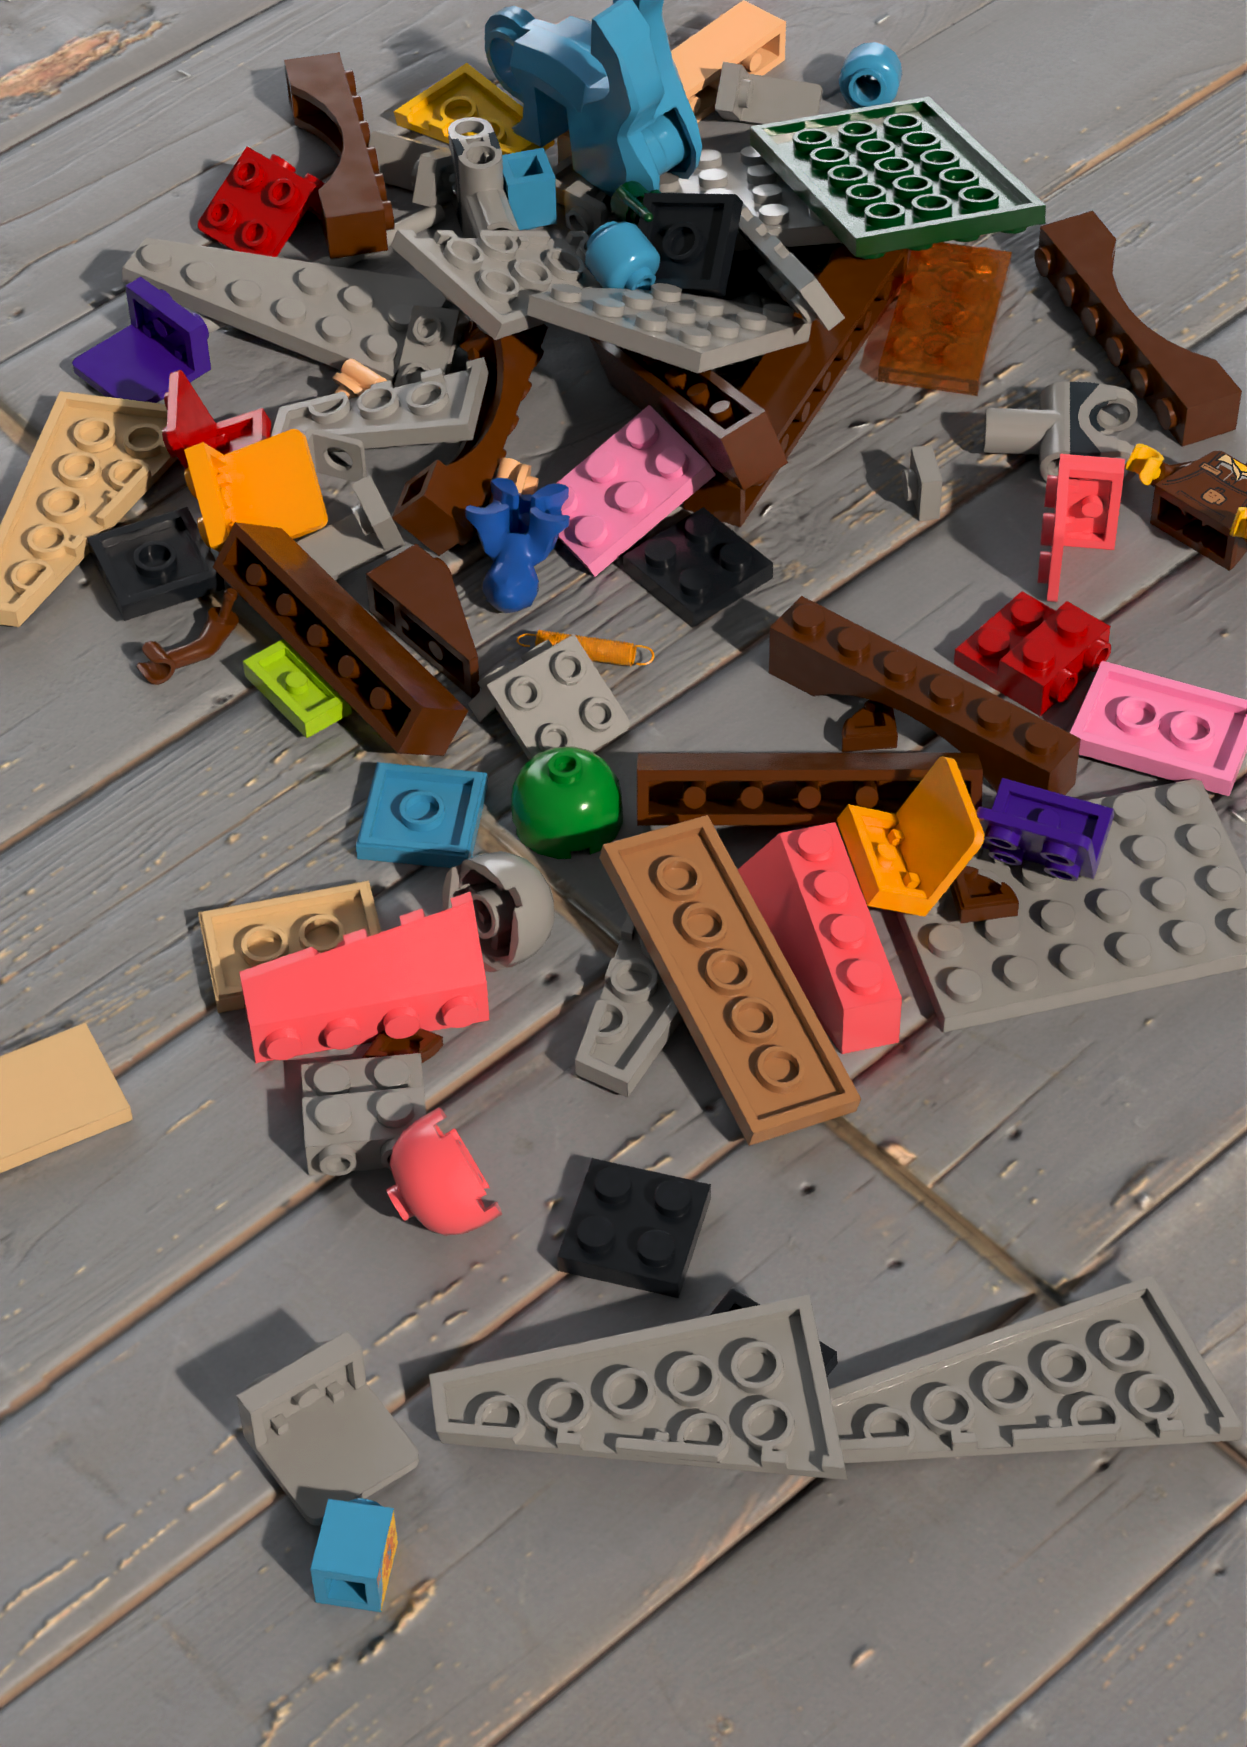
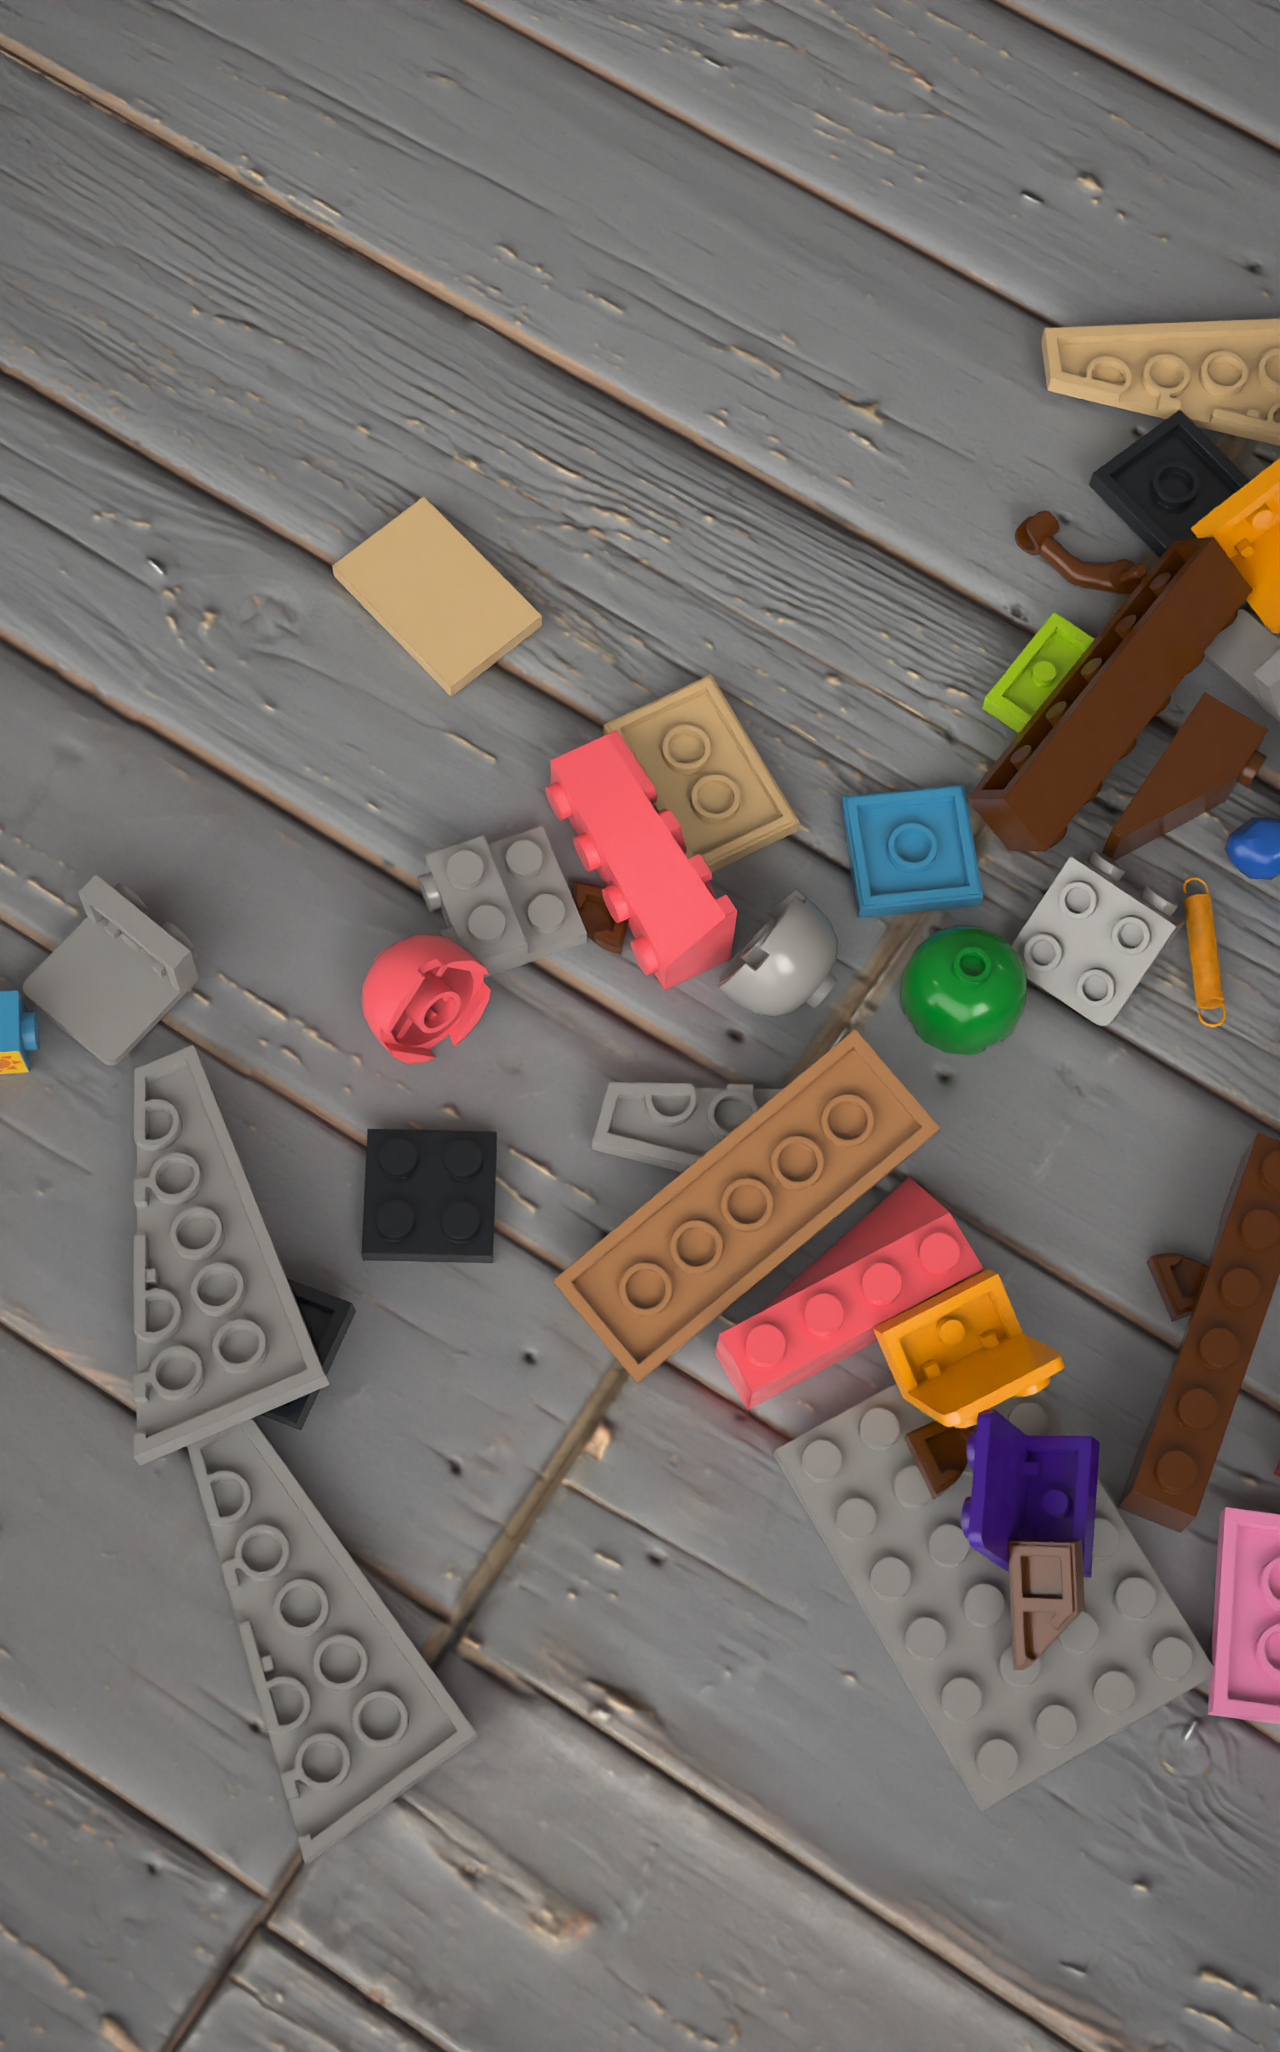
camera: 70 degrees right, 20 degrees up
reddish brown brick [637,752,983,826] -> none
none -> reddish brown tile [1008,1537,1085,1670]

